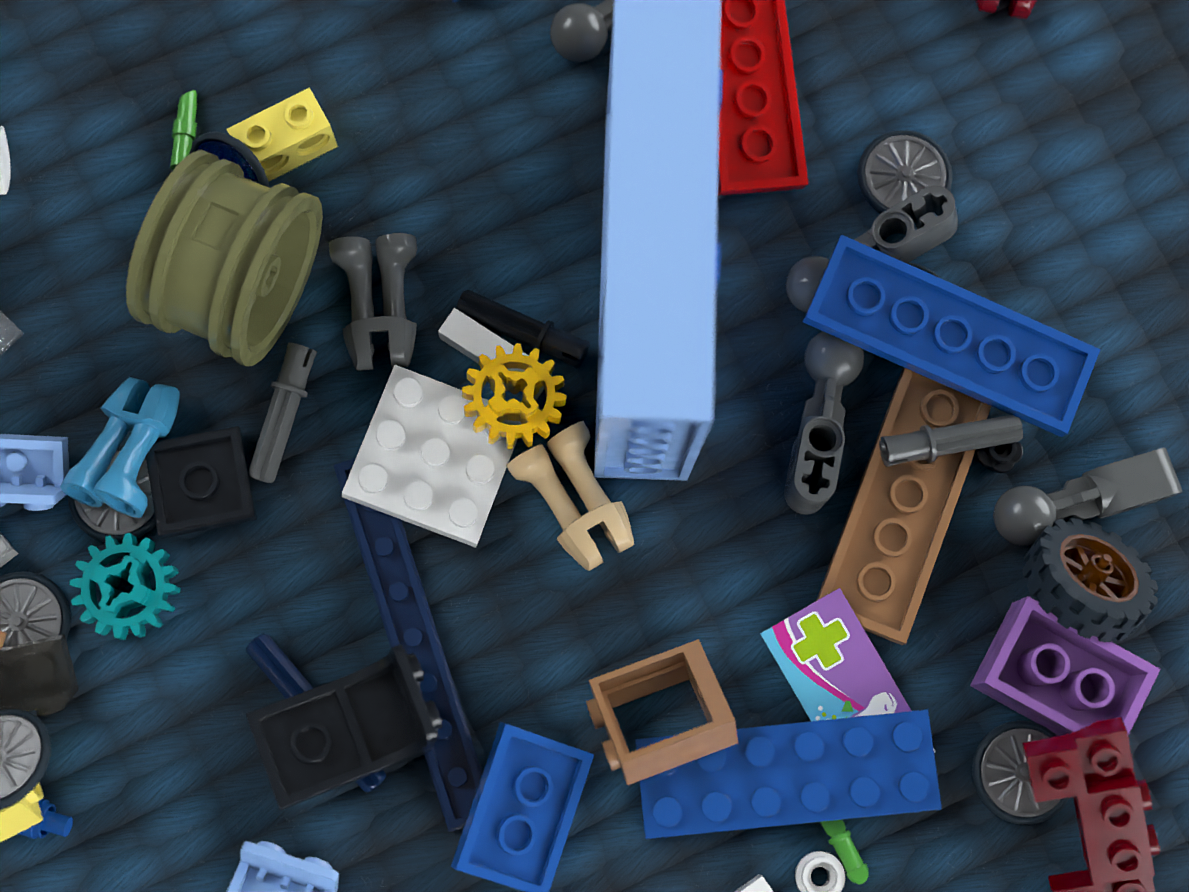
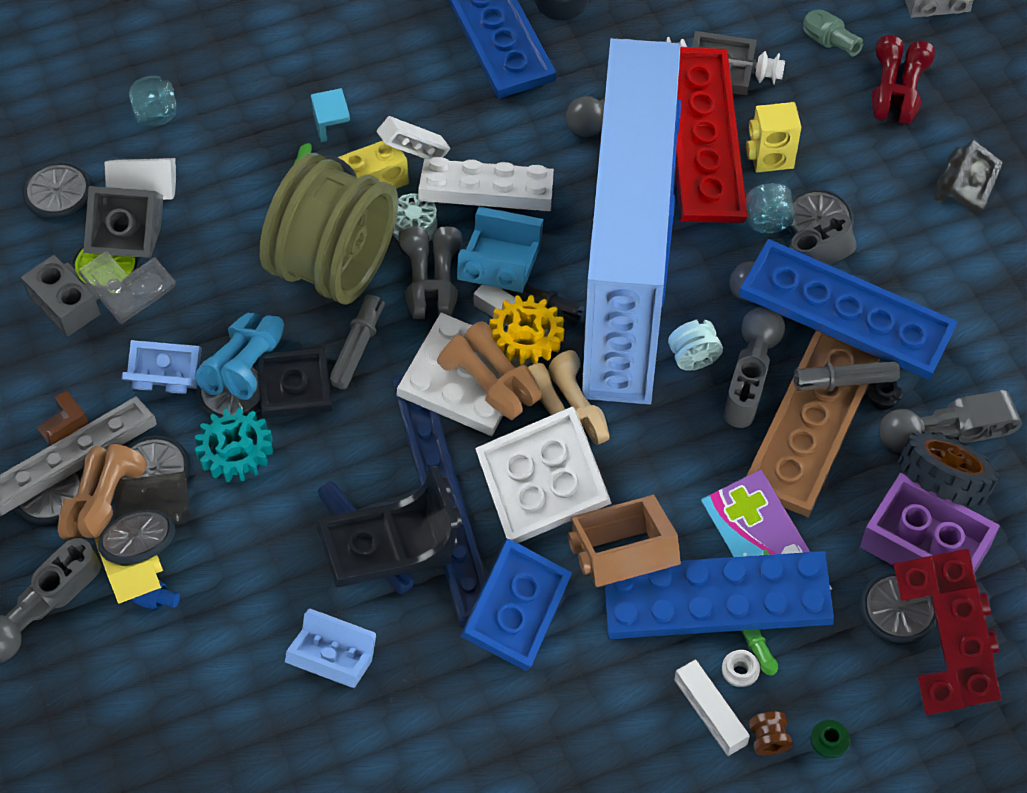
camera: 10 degrees right, 20 degrees down
none -> medium azure panel [311,88,350,143]
none -> white piece [377,116,450,159]
none -> light aqua wheel [393,193,437,241]
none -> white plate [418,157,554,211]
none -> medium nougat piece [437,321,542,420]
none -> dark azure panel [457,207,543,293]
none -> white plate [475,406,612,543]
none -> light aqua wheel [668,320,723,370]
none -> light yellow brick [746,102,802,173]
none -> clear light blue wheel [746,183,795,233]
none -> clear smoke bracket [934,140,1003,215]

